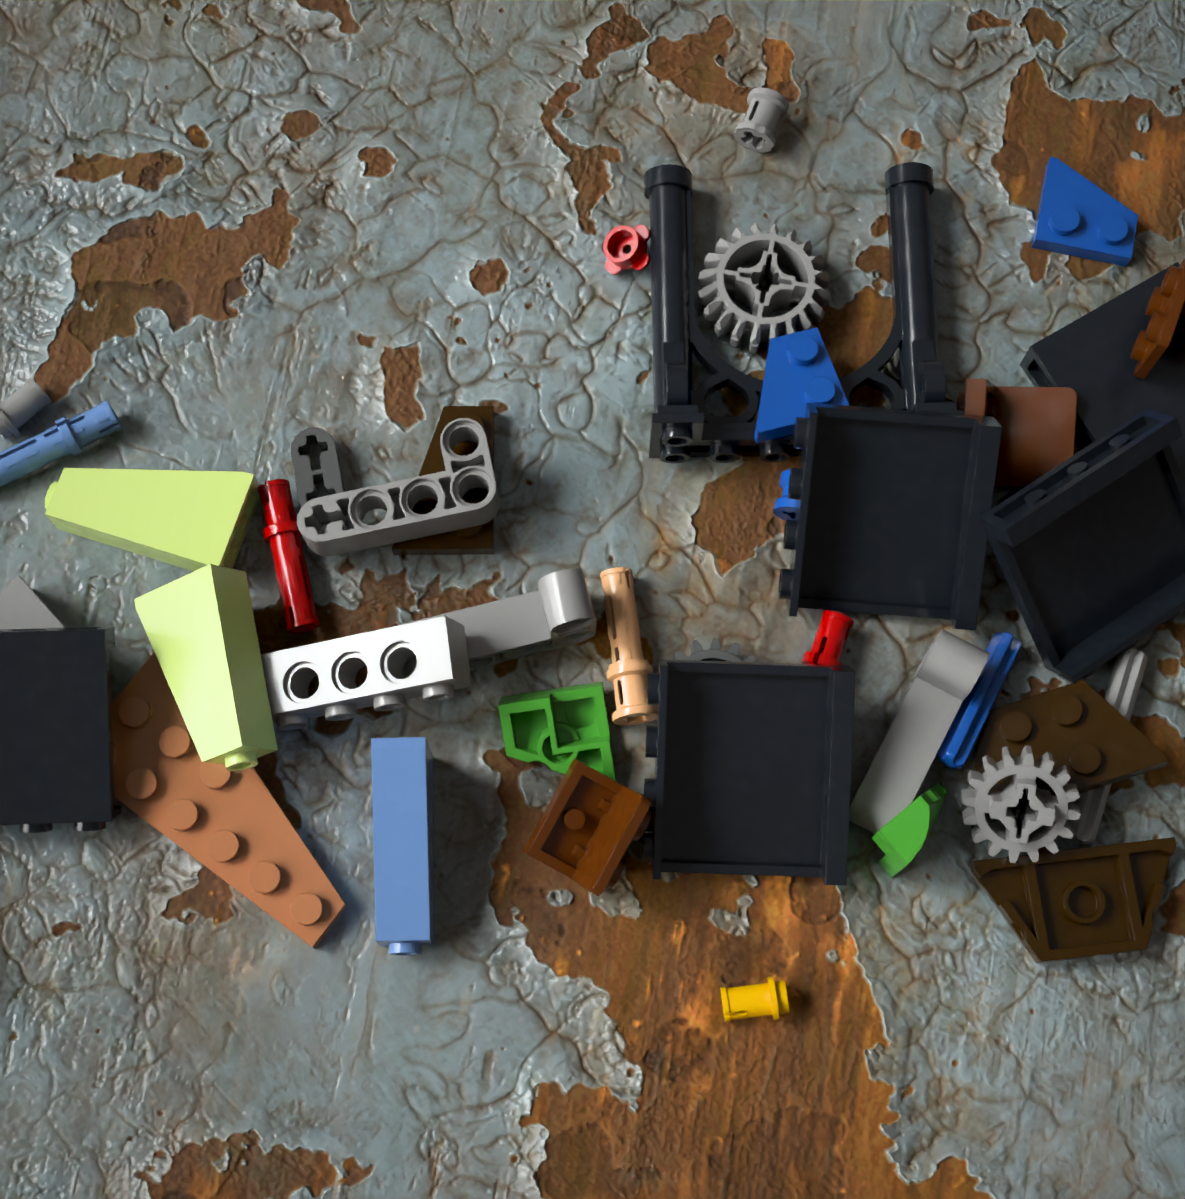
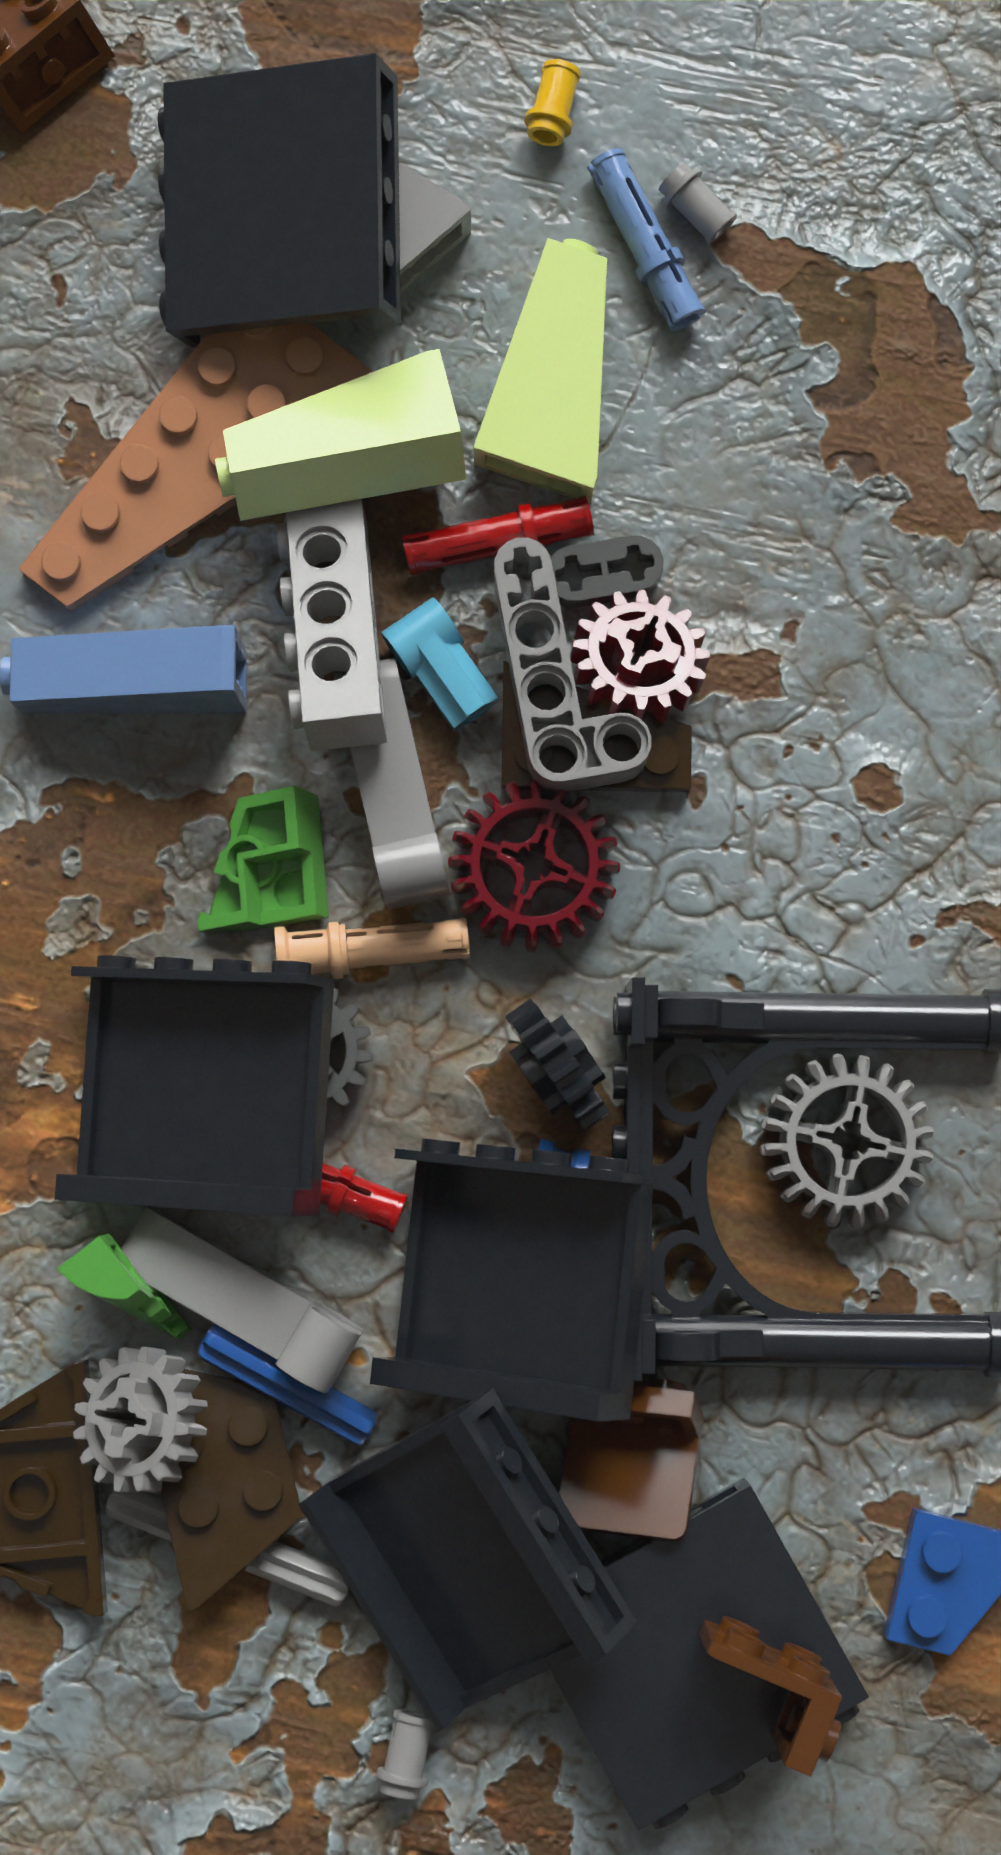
camera: 90 degrees right, 10 degrees up
reddish brown bracket [523,759,651,896] -> none
red plate [603,224,651,275] -> none
blue wing [754,327,850,443] -> none
none -> medium azure piece [381,597,498,732]
none -> dark red gear [448,780,620,952]
none -> black gear [505,998,610,1132]
none -> gear [570,590,710,722]

